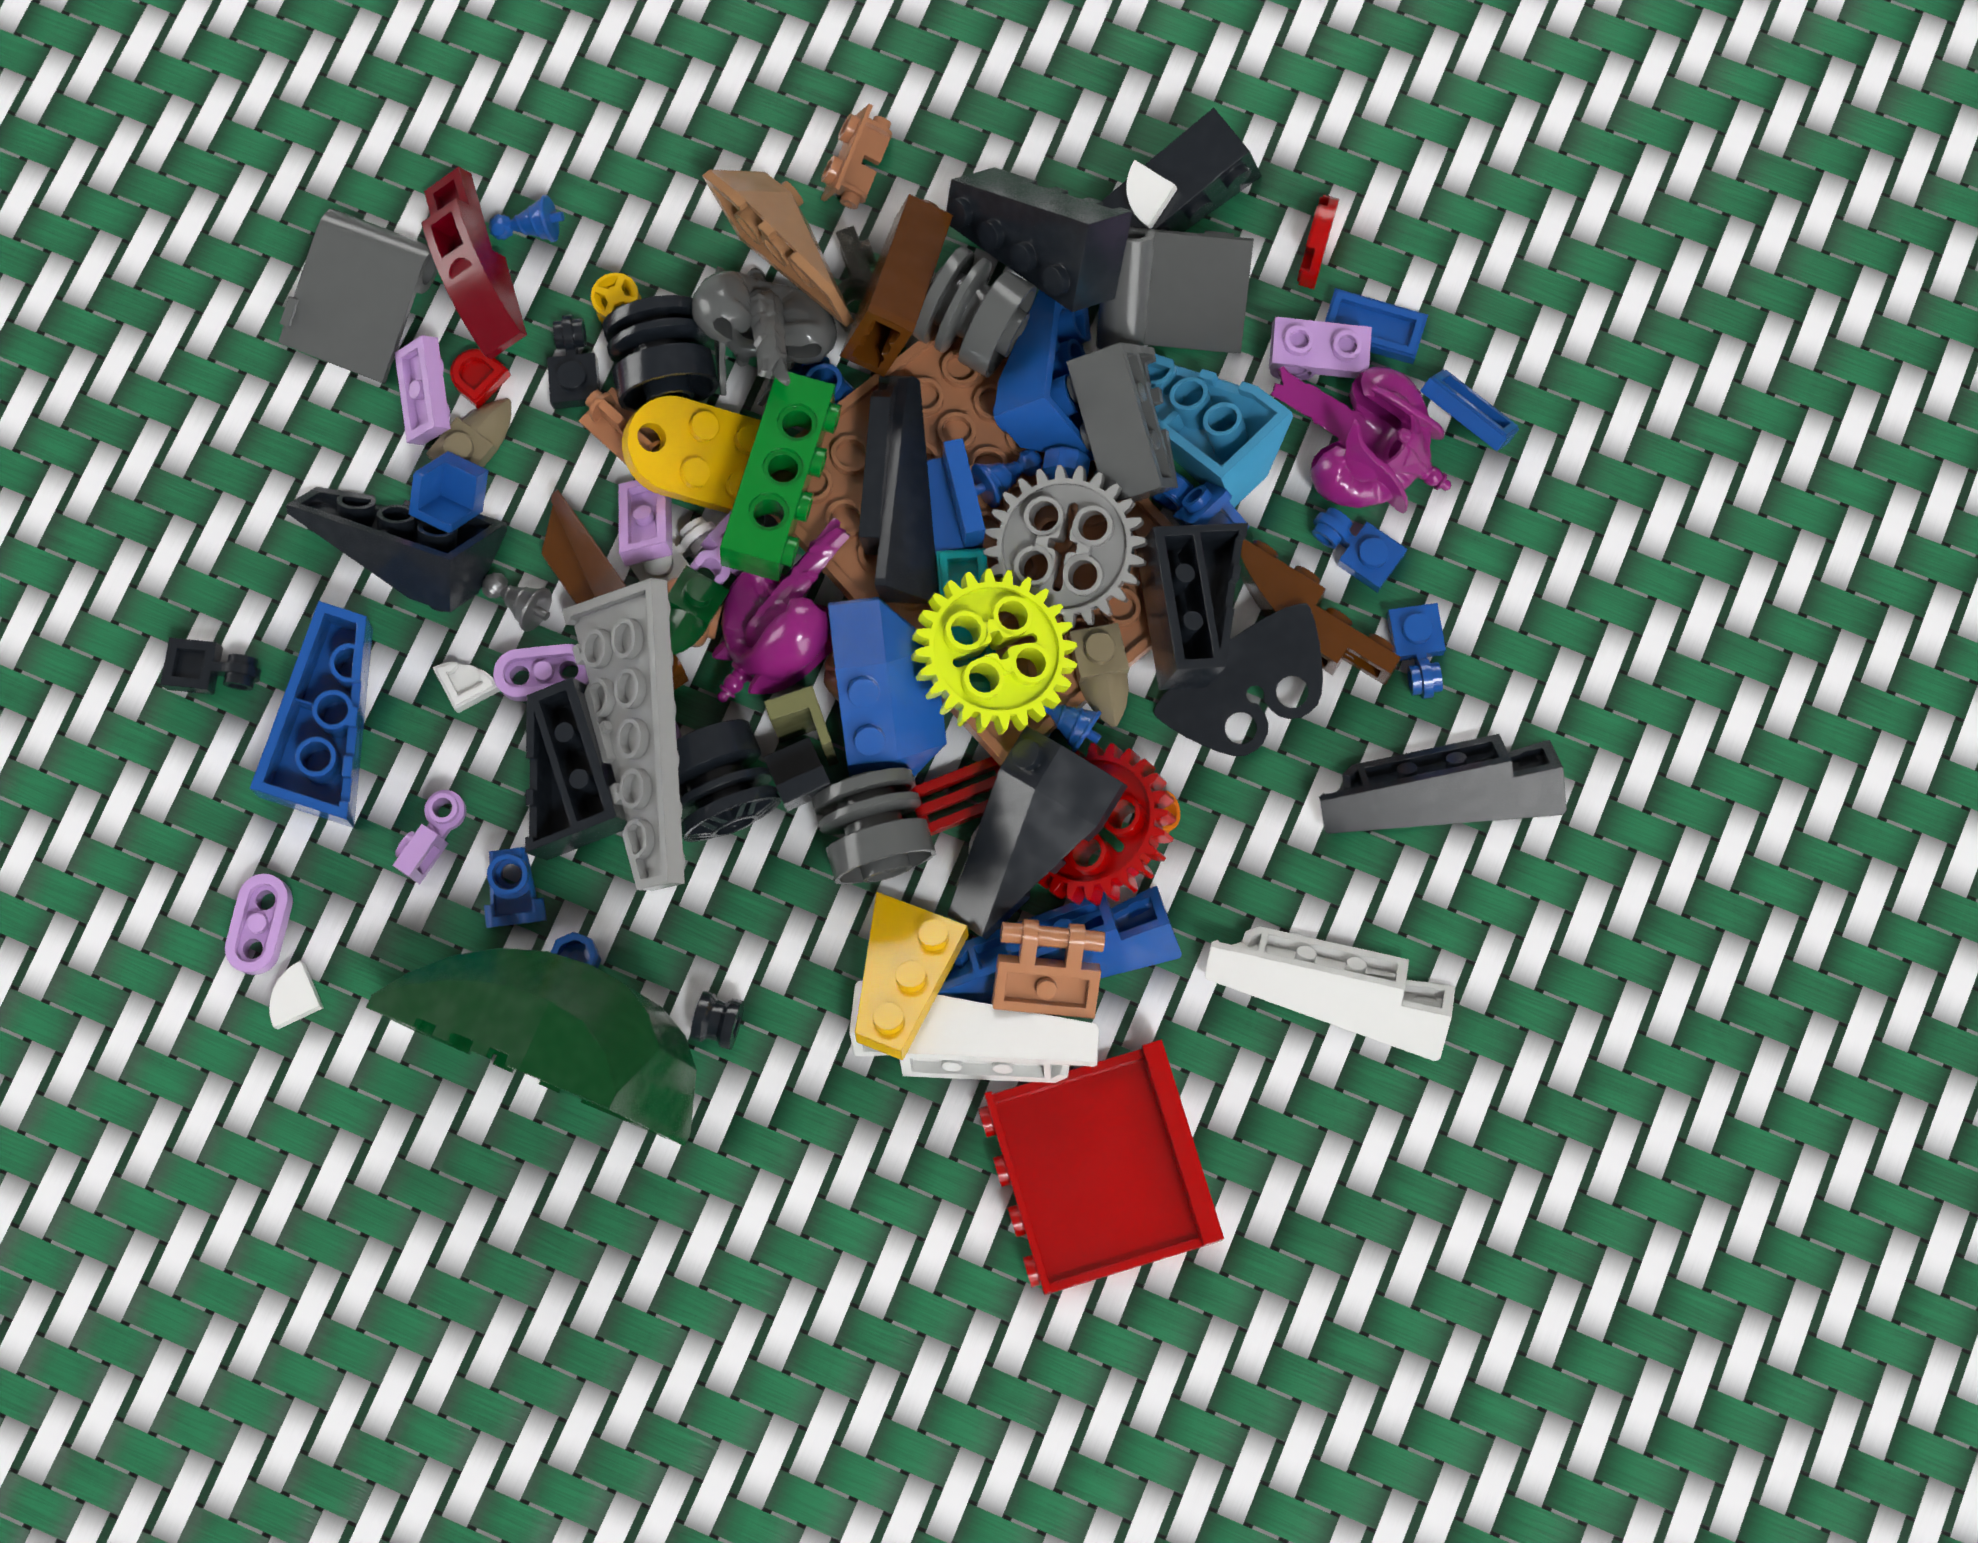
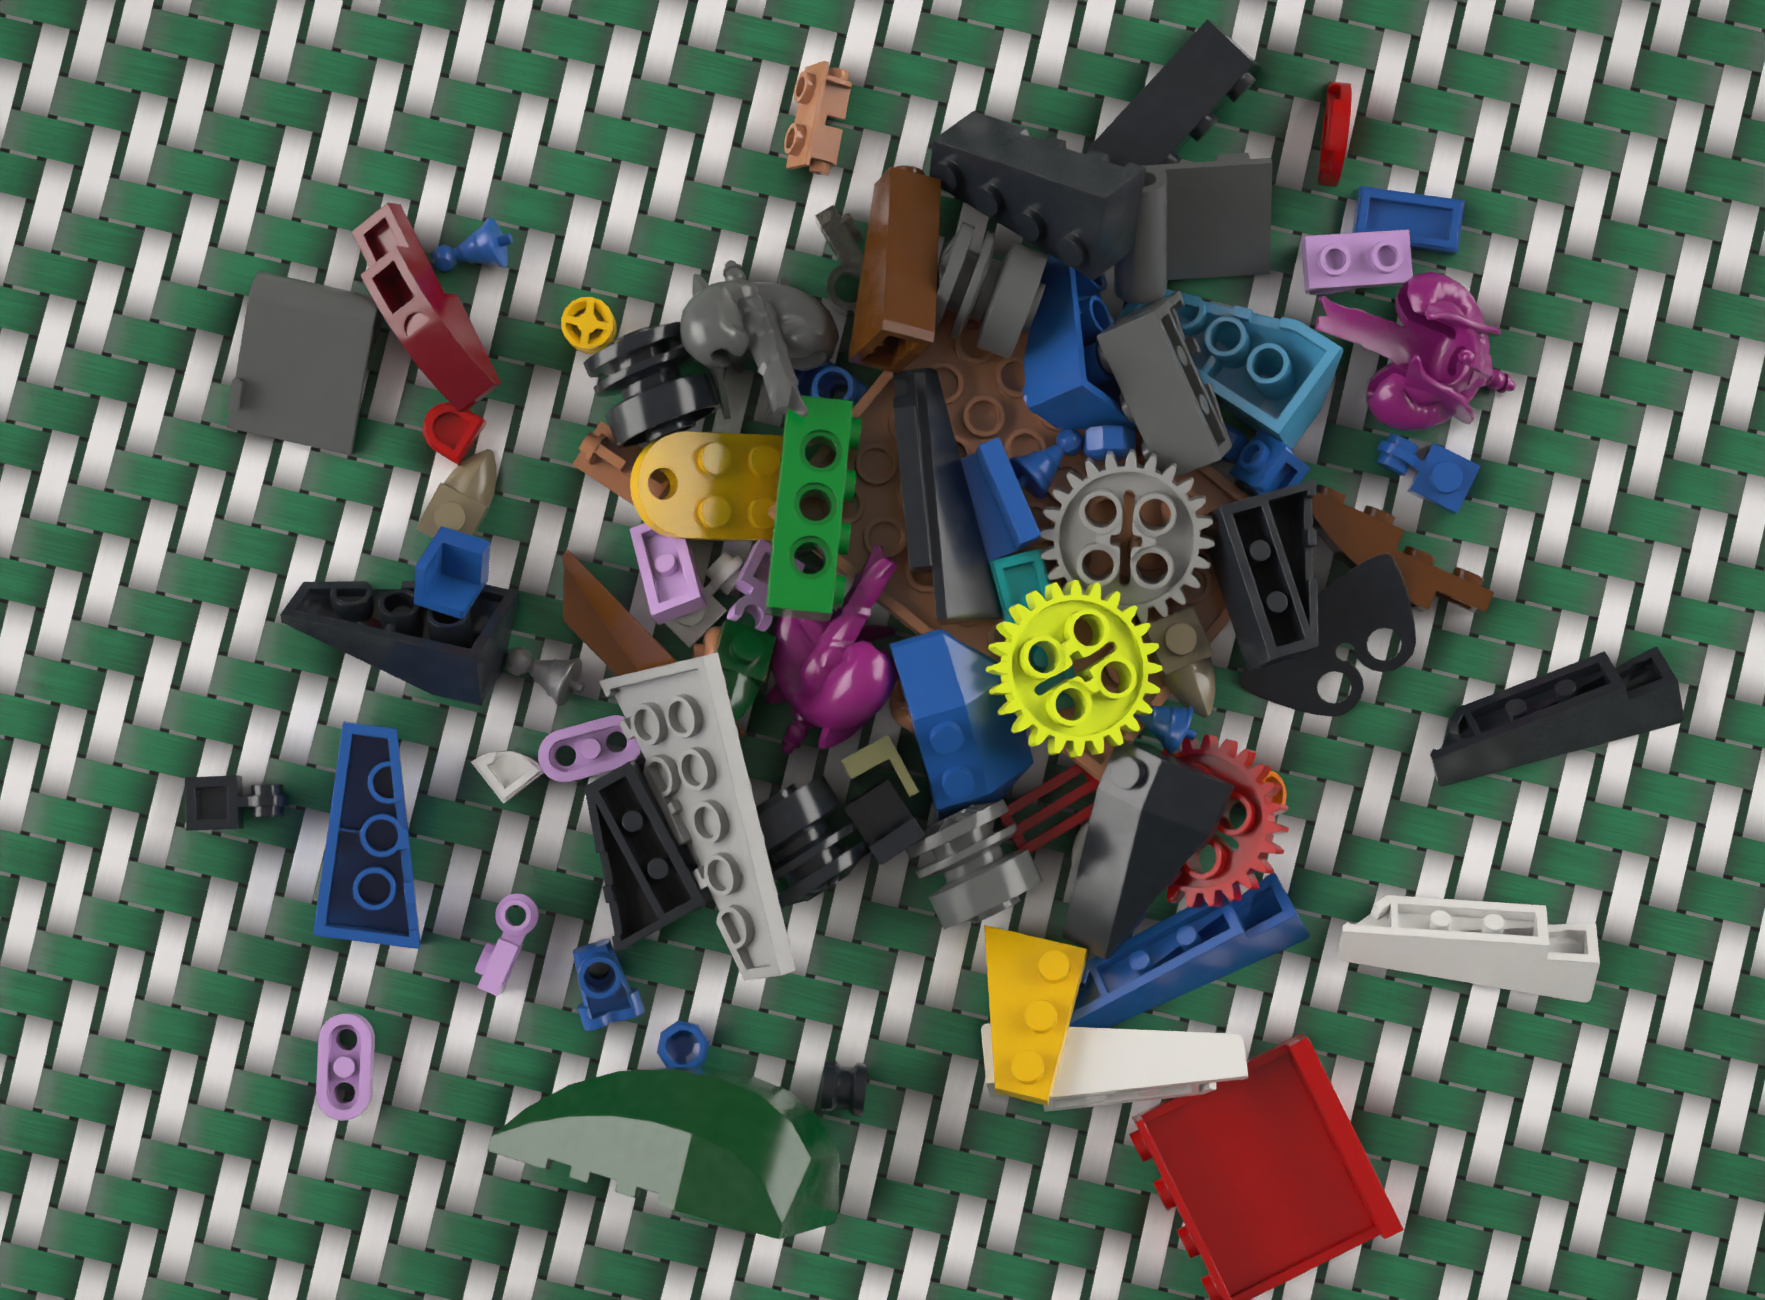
camera: 15 degrees left, 10 degrees up
white tile [269,961,324,1029] -> none
lavender plate [395,335,451,445] -> none
black plate [547,314,600,409] -> none
medium nougat wedge [702,170,854,327] -> none
nougat plate [992,919,1105,1019] -> none
white tile [1126,160,1177,229] -> none
blue plate [1386,603,1446,699] -> none
blue tile [1420,369,1519,451] -> none

